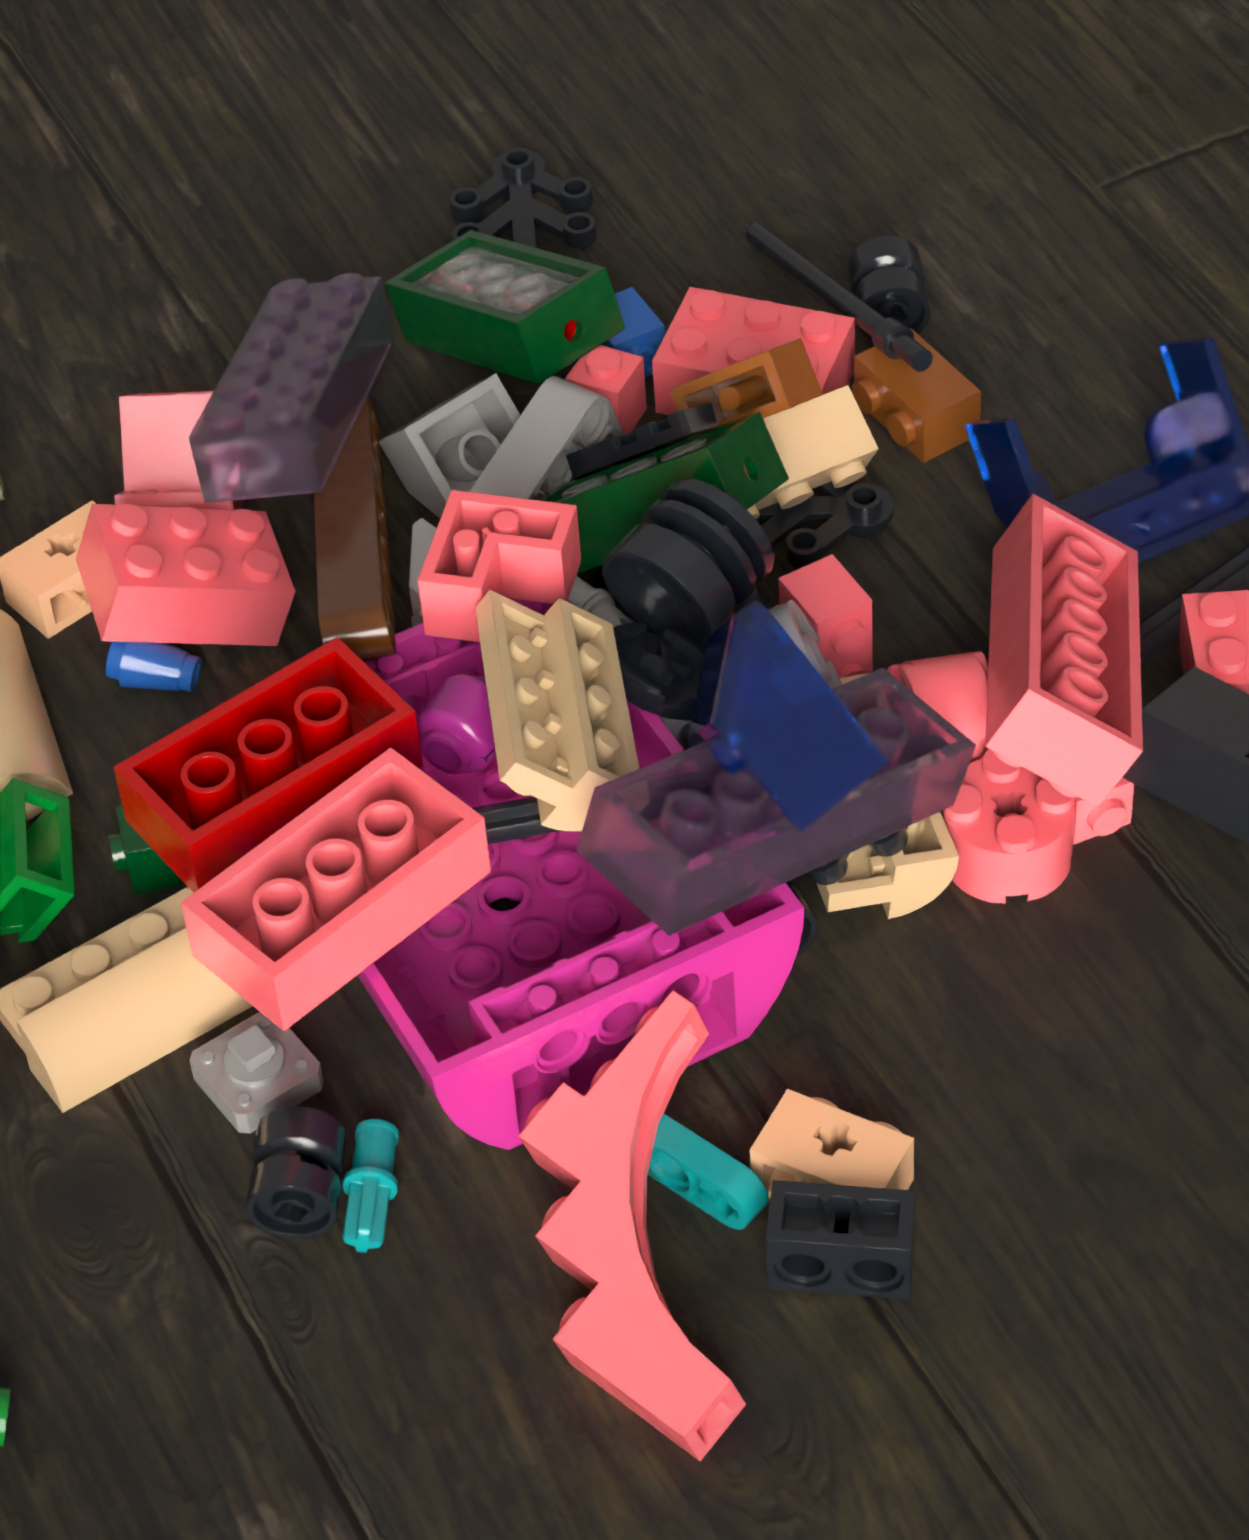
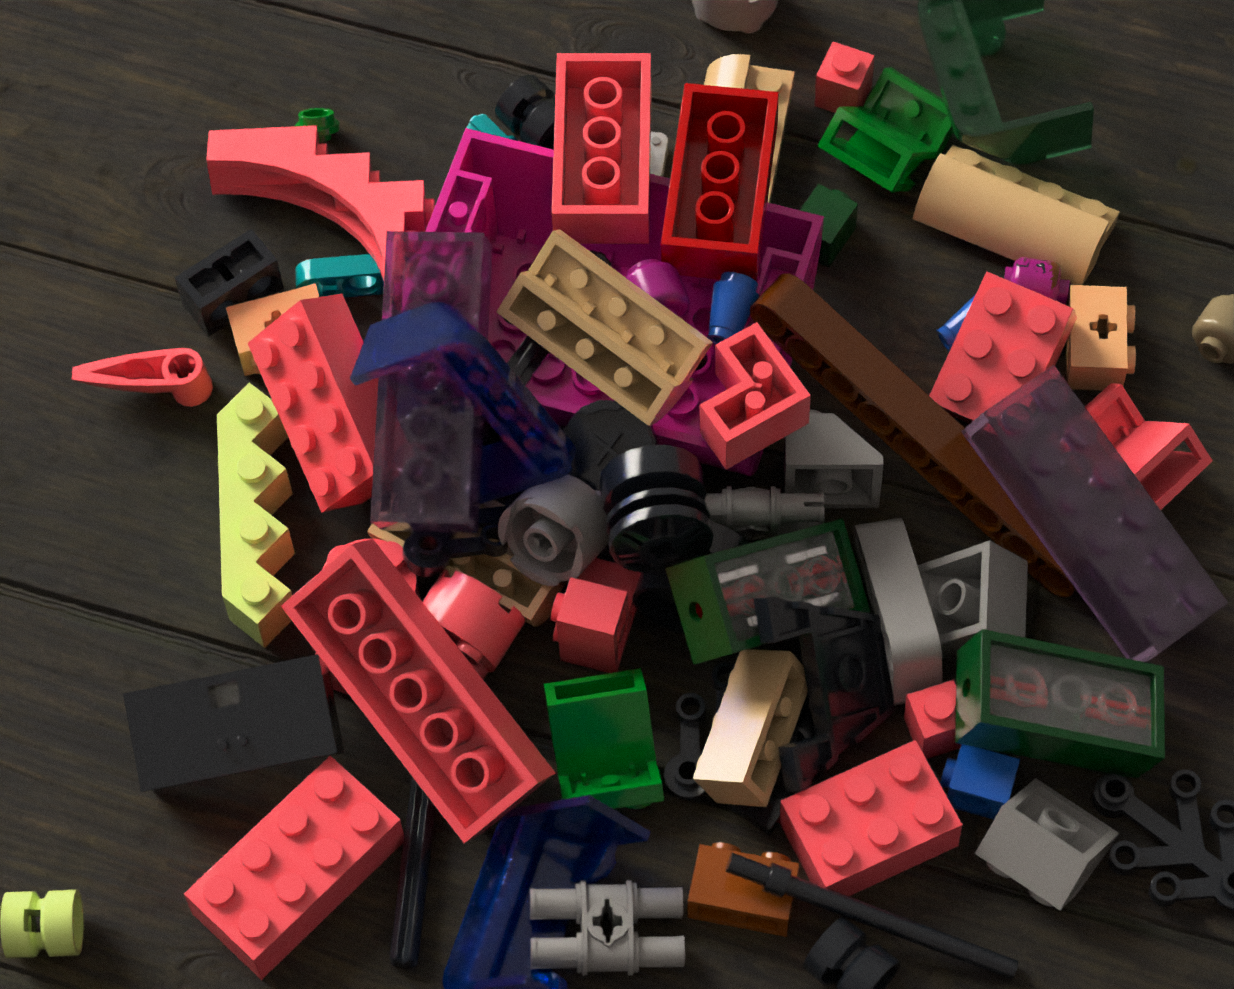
camera: 135 degrees right, 15 degrees up
dark orange brick [669,338,823,438] -> none
none -> coral piece [72,348,213,407]
none -> yellowish green brick [217,383,295,648]
none -> coral brick [247,293,418,513]
none -> green plate [295,108,340,143]
none -> light grey pin [530,880,685,976]
none -> green piece [544,668,664,817]
none -> blue cone [707,272,760,344]
none -> light grey slope [975,778,1120,910]
none -> magenta head [1004,257,1070,305]

